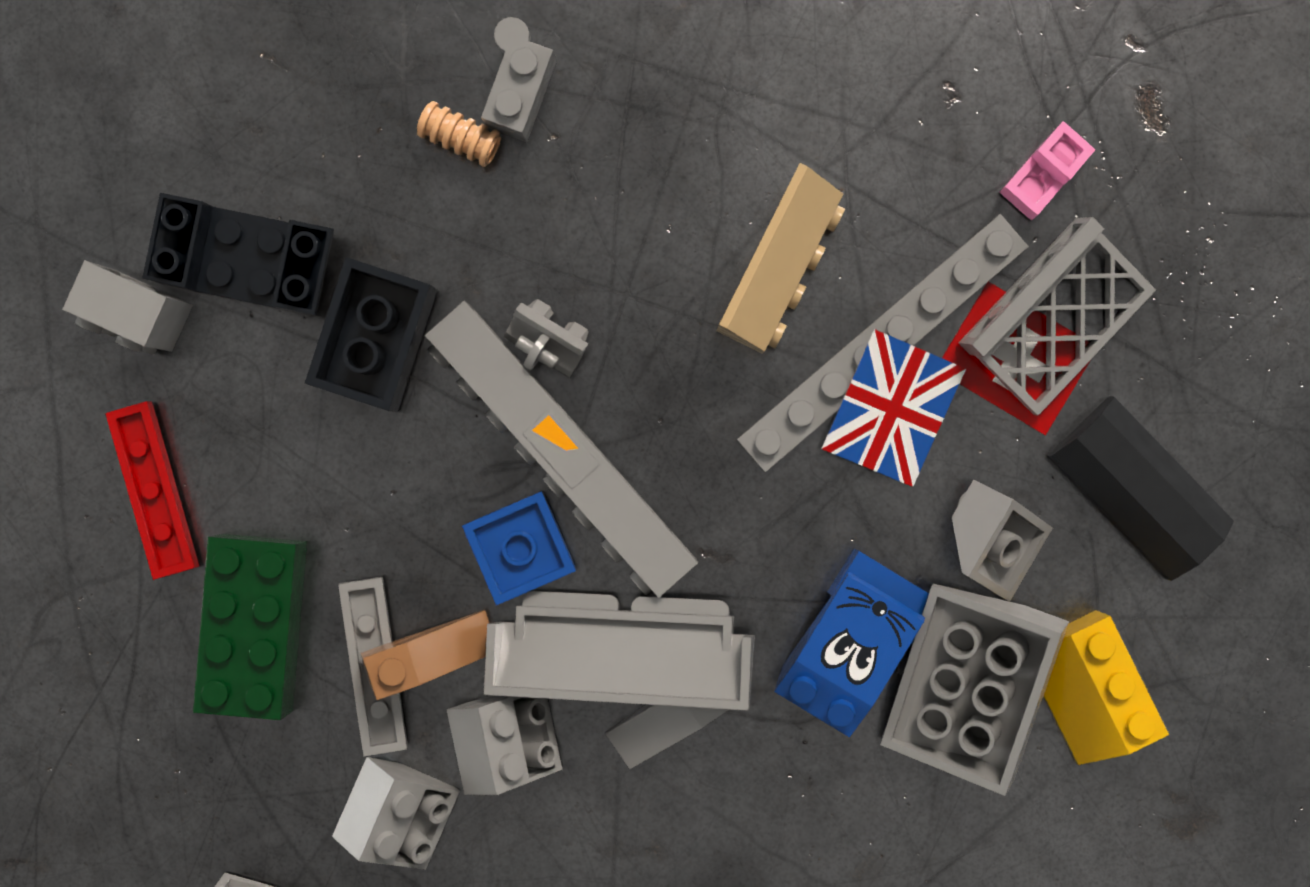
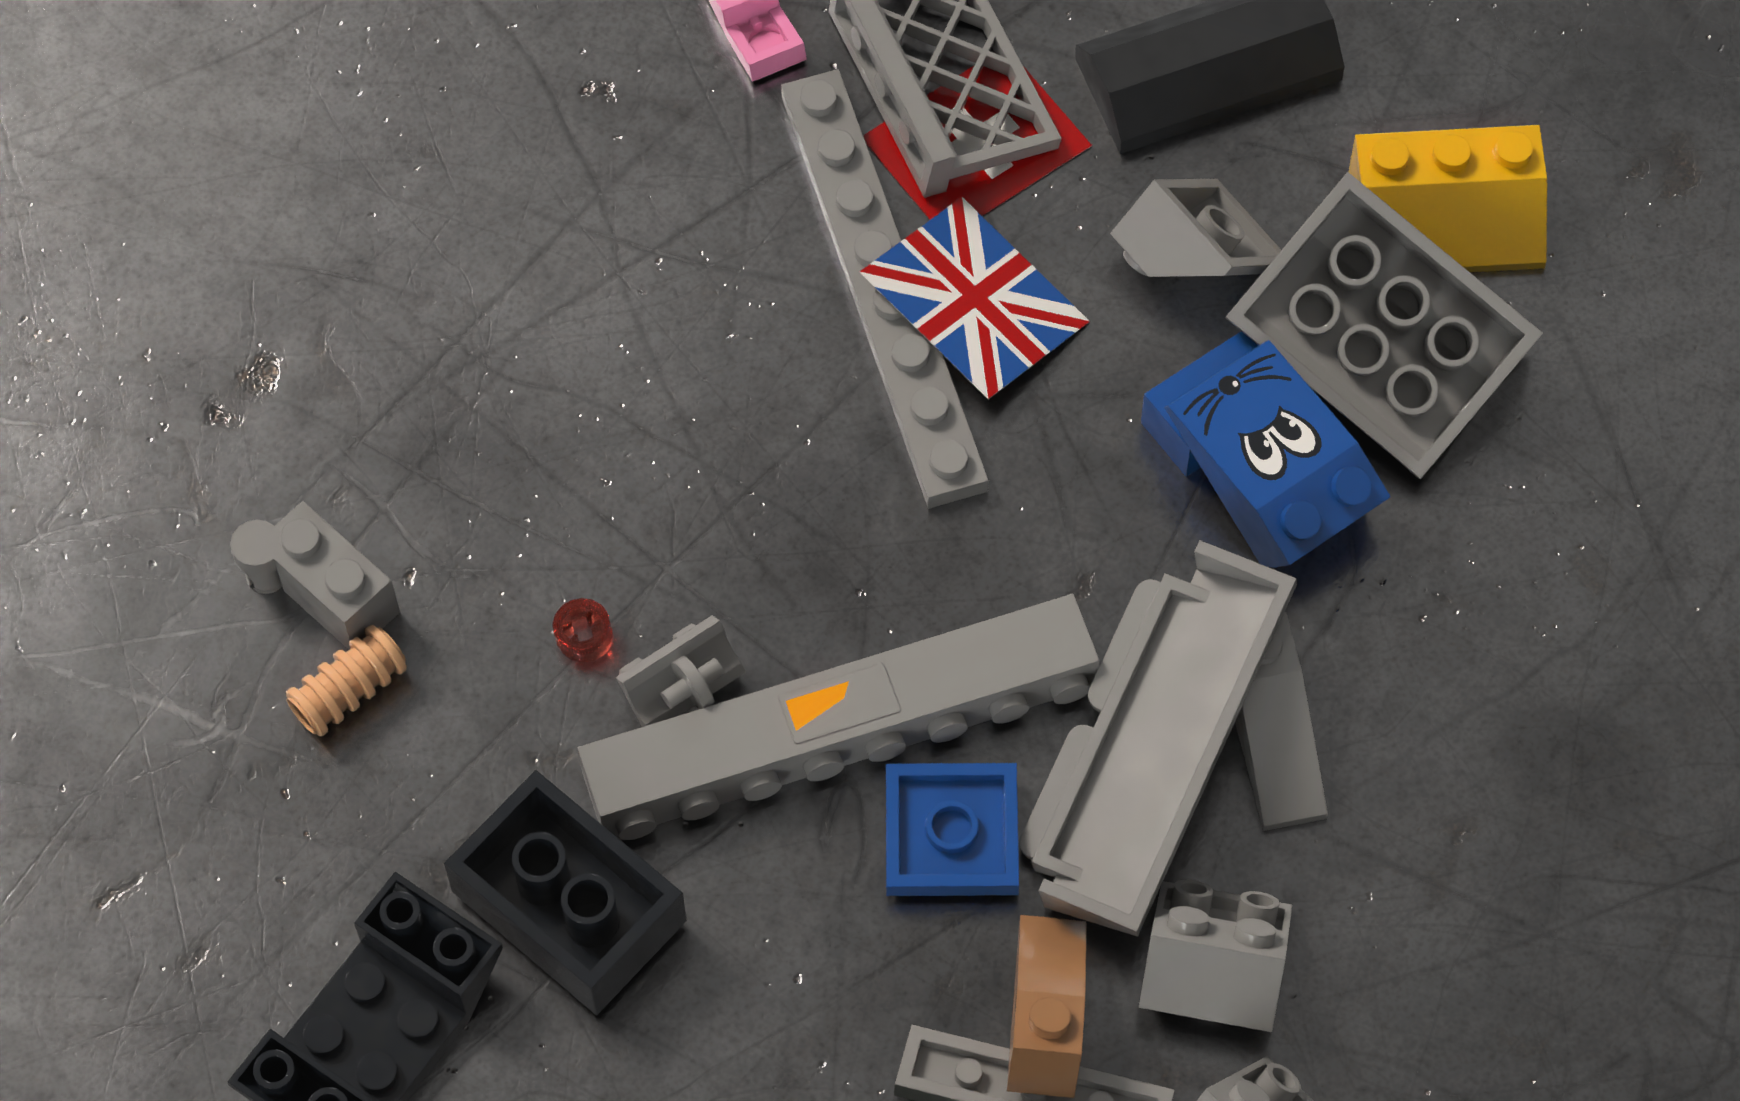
camera: 70 degrees left, 25 degrees down
tan slope [716,163,845,354] -> none
none -> clear red bush [552,598,613,663]

